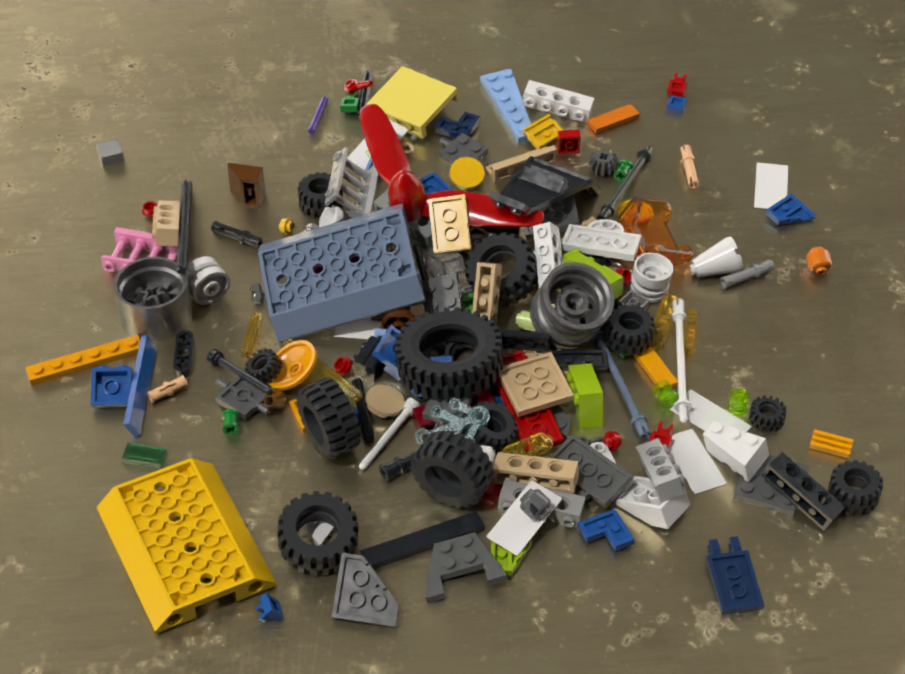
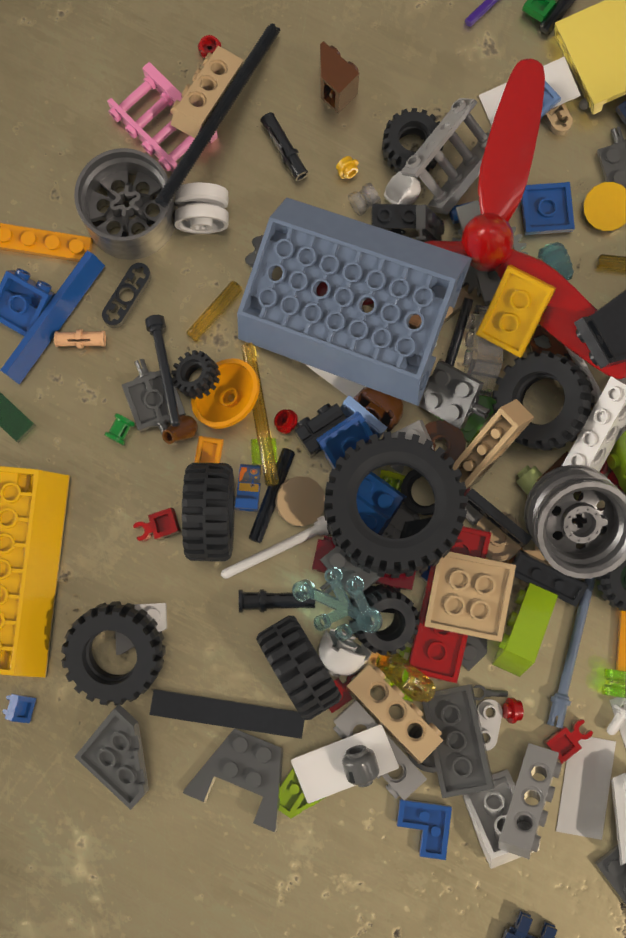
camera: 30 degrees right, 35 degrees up
none -> red plate [133,507,181,541]

